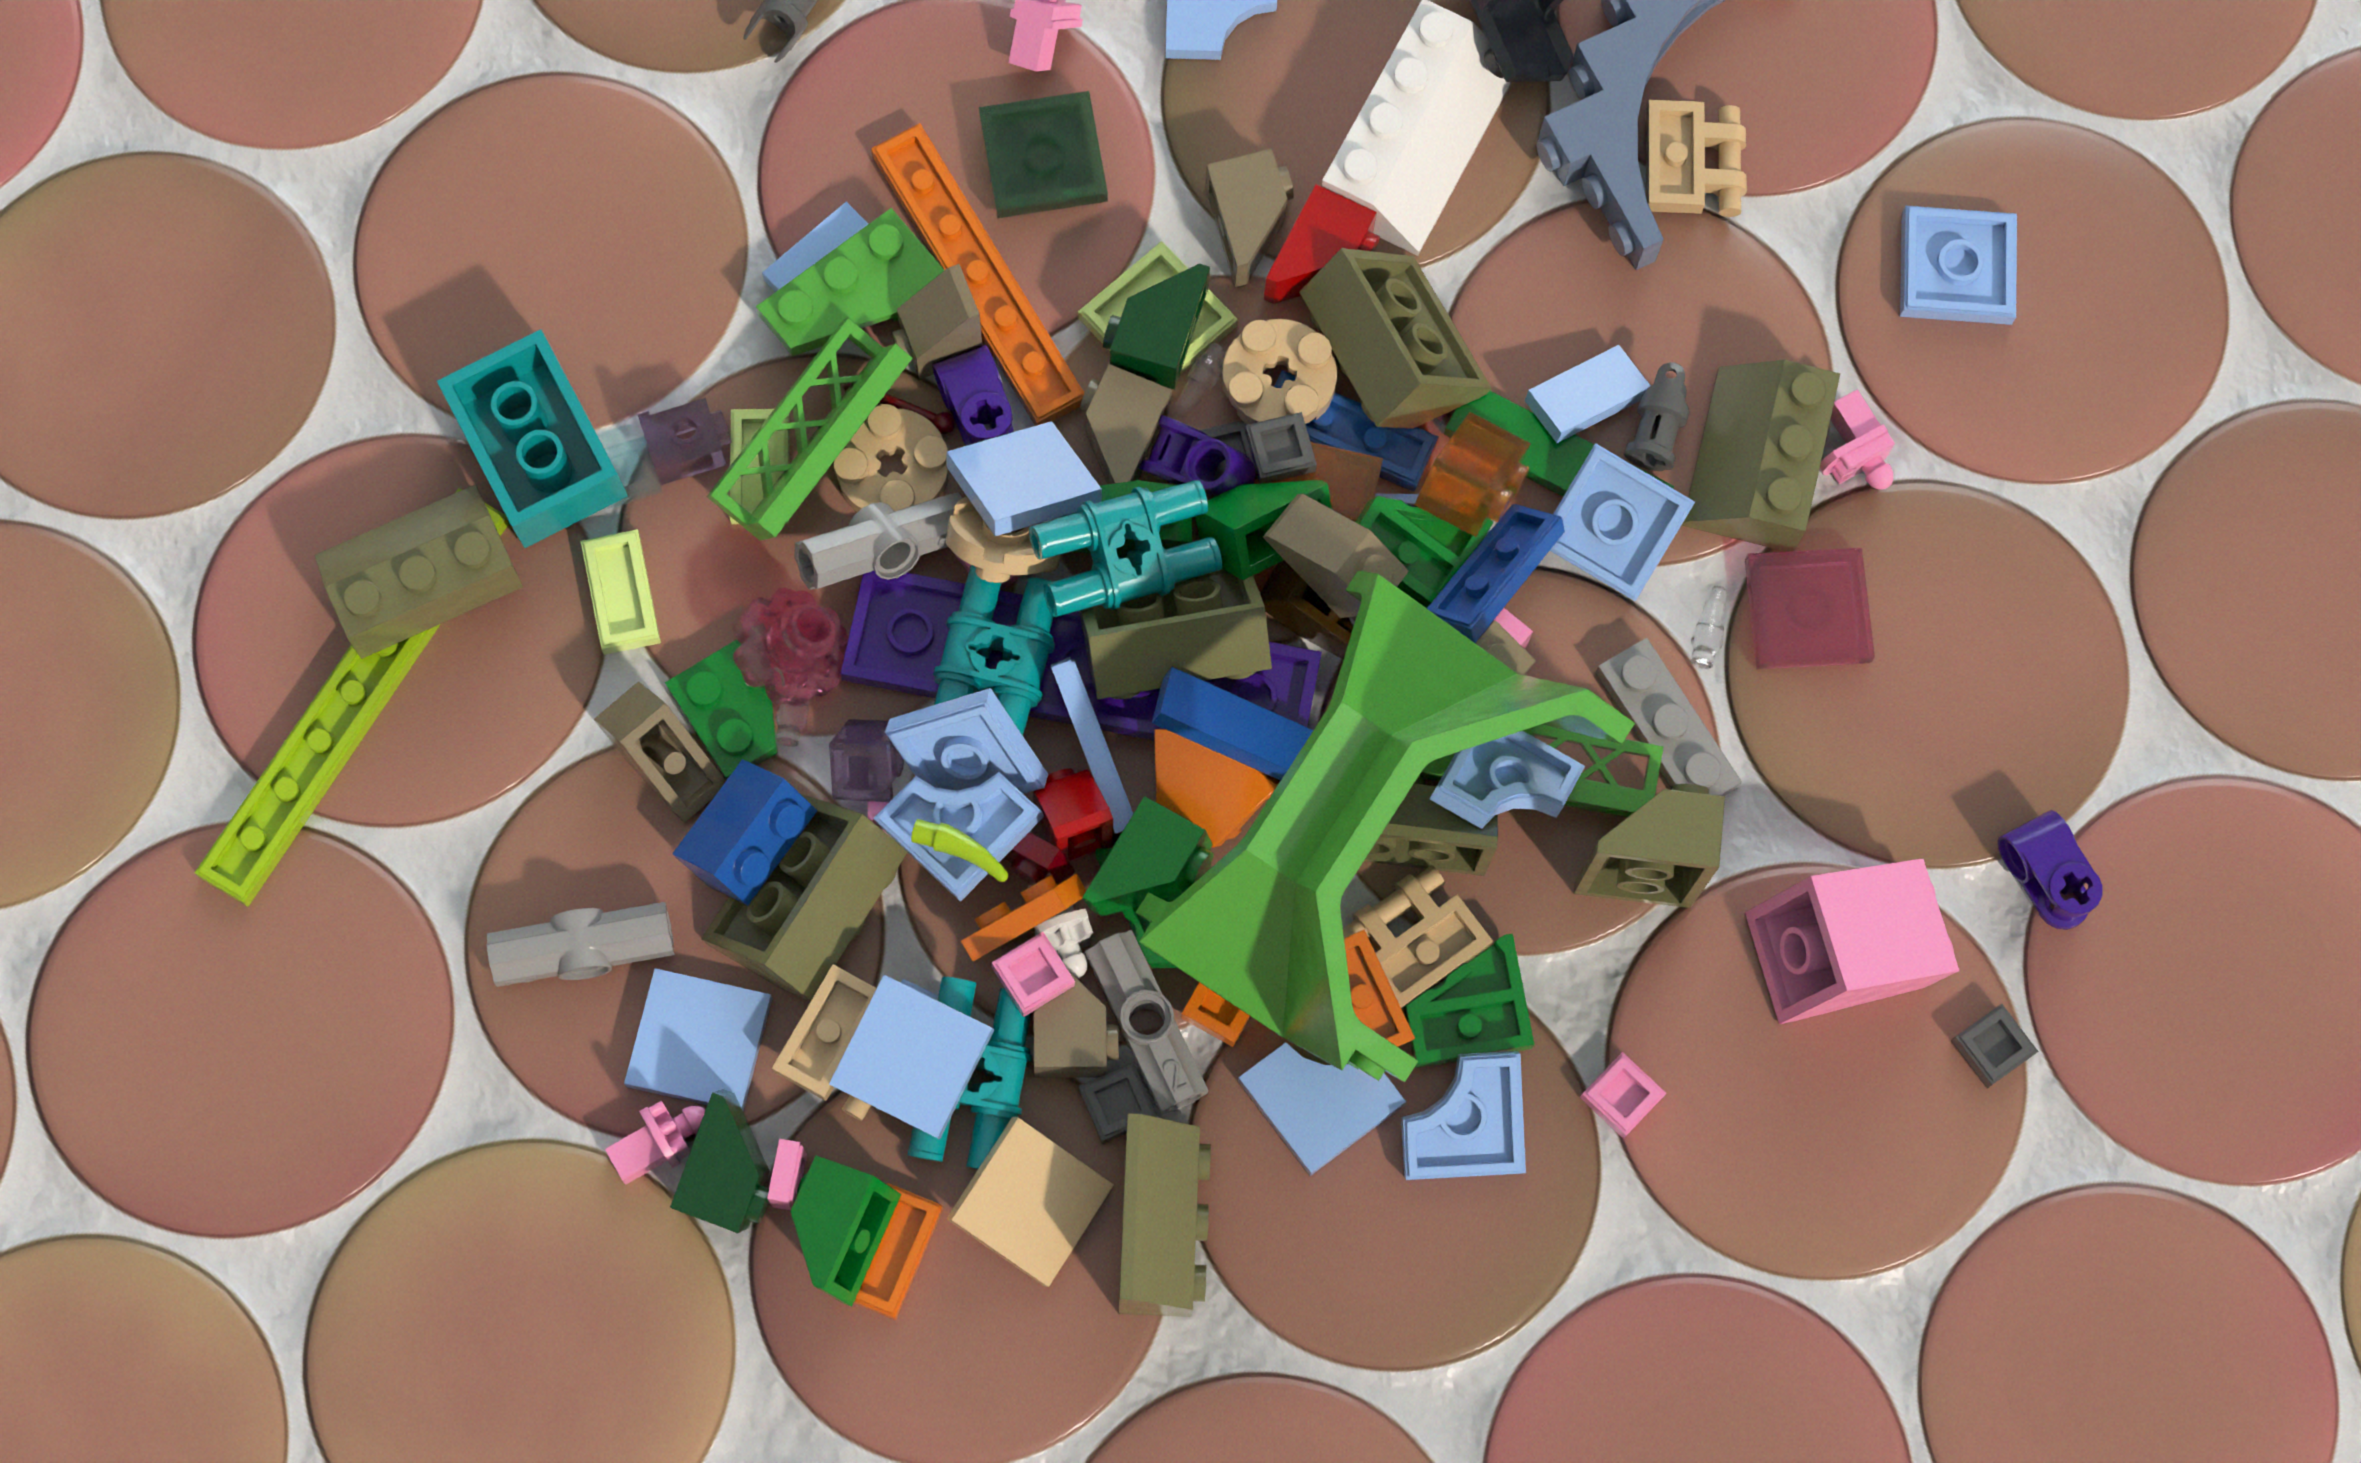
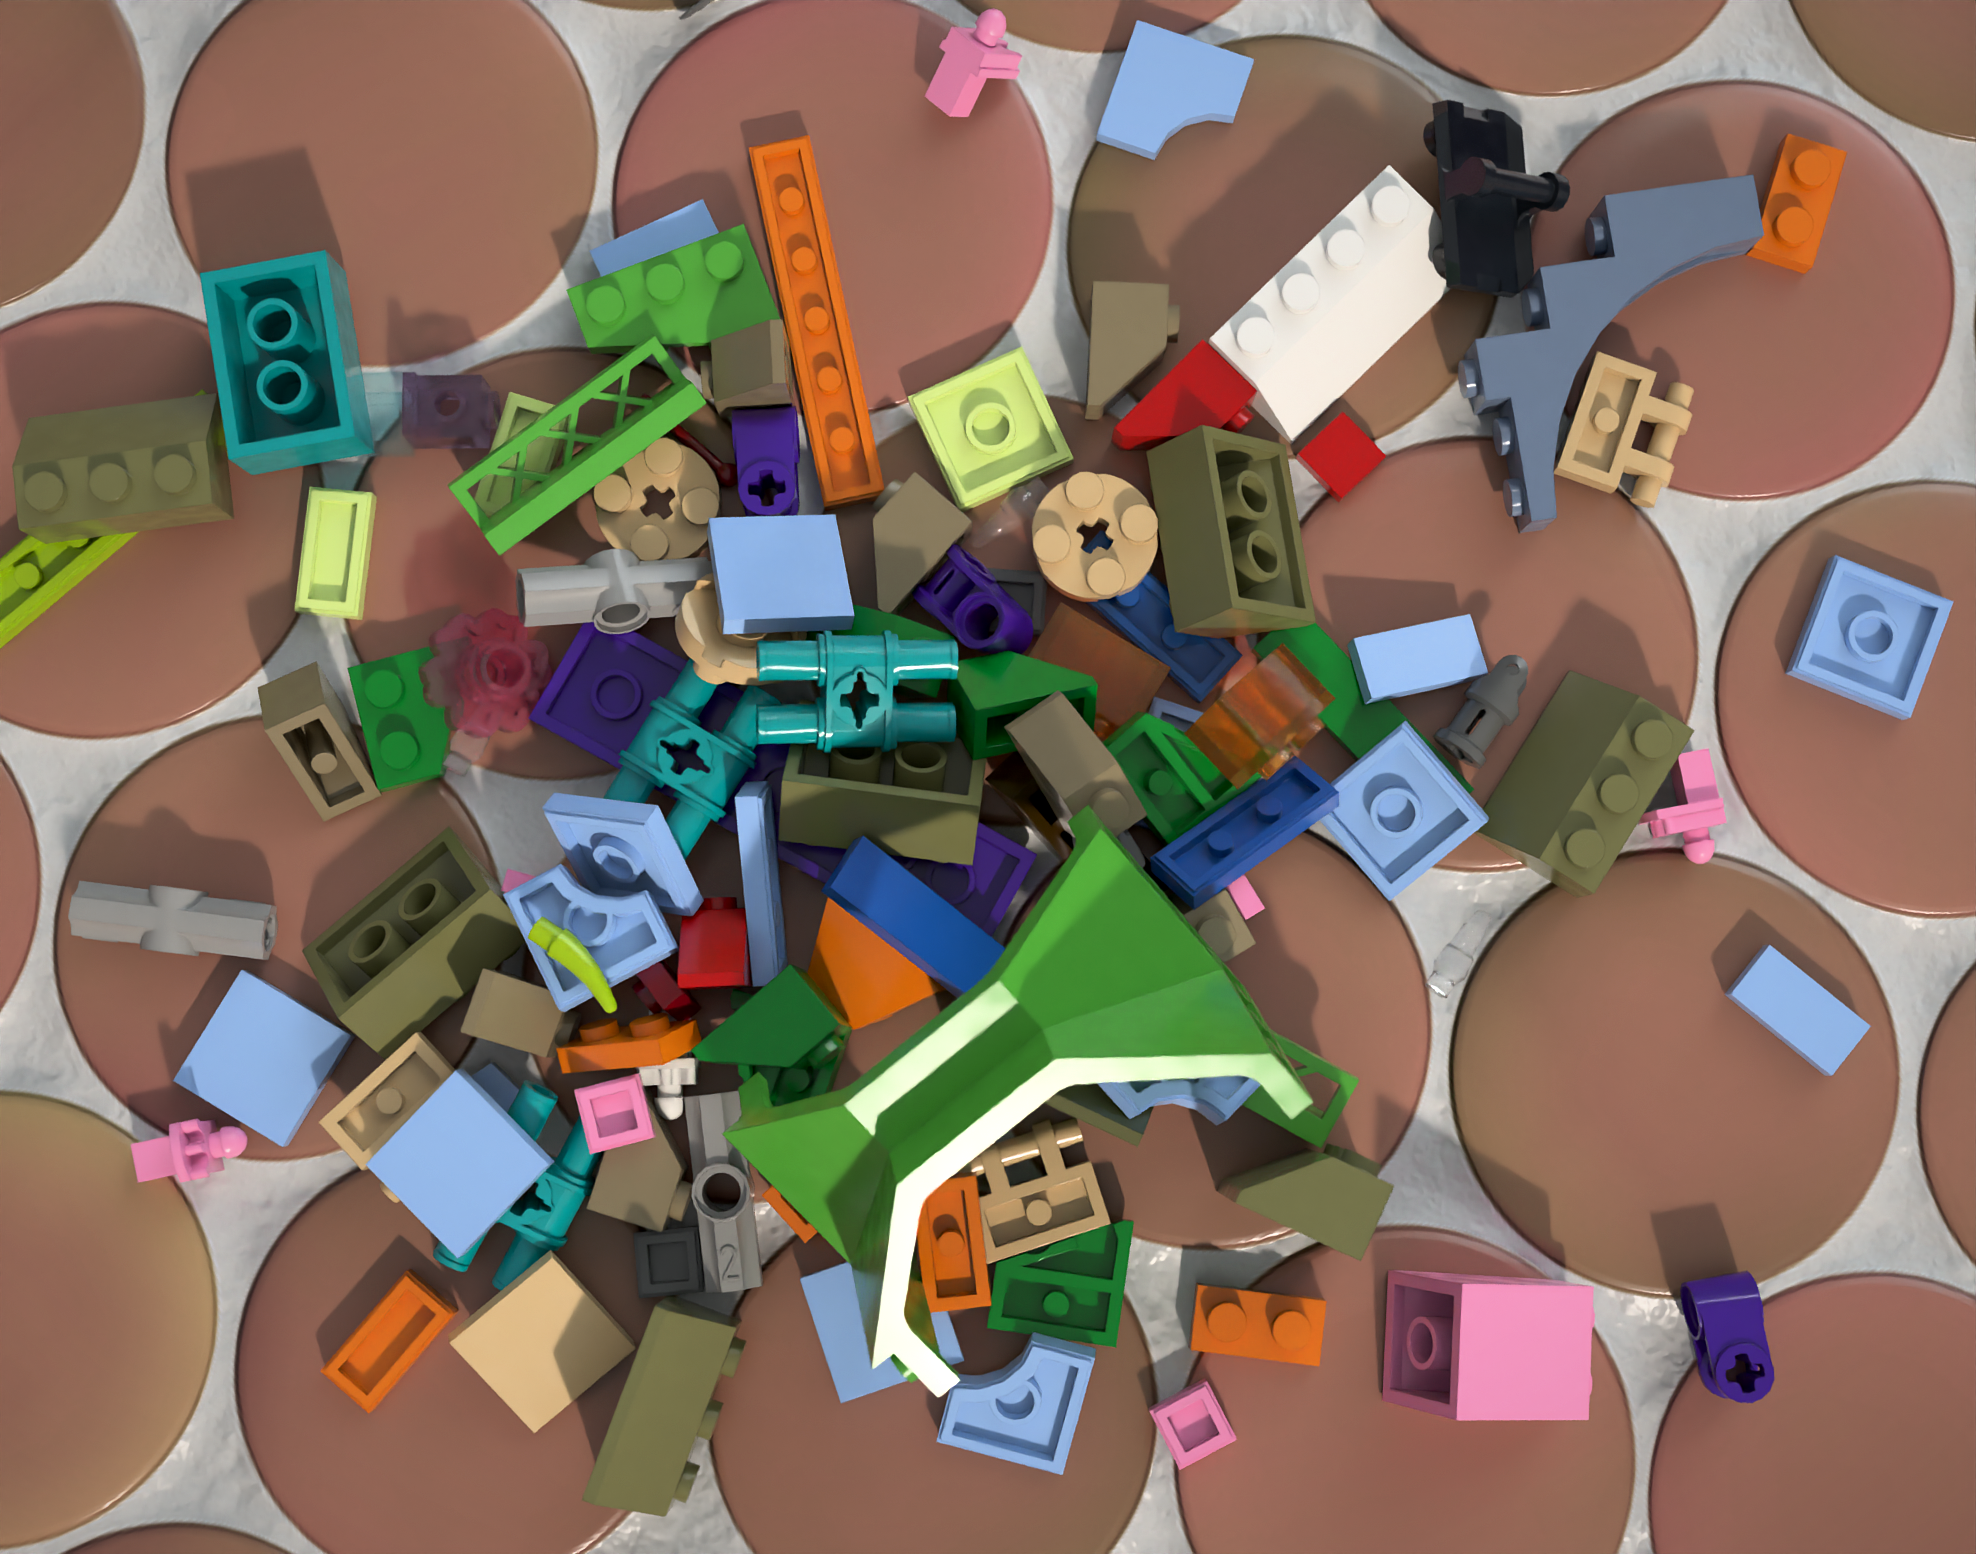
camera: 20 degrees right, 10 degrees up
dark green slope [670,1089,770,1233] -> none
blue brick [672,759,818,906] -> none
bright pink tile [767,1139,808,1211] -> none
green slope [790,1155,902,1307] -> none
clear purple brick [829,719,904,802] -> none
clear green plate [979,91,1108,219] -> none
dark green slope [1102,263,1210,390] -> none
dark grey tile [1245,412,1317,484] -> none
light grey plate [1595,638,1742,796] -> none
clear pink tile [1745,548,1875,669] -> none
dark grey tile [1951,1004,2039,1089] -> none
none -> dark tan slope [460,968,581,1058]
none -> orange plate [1188,1282,1327,1366]
none -> red tile [1295,411,1386,503]
none -> light blue tile [1724,945,1871,1076]

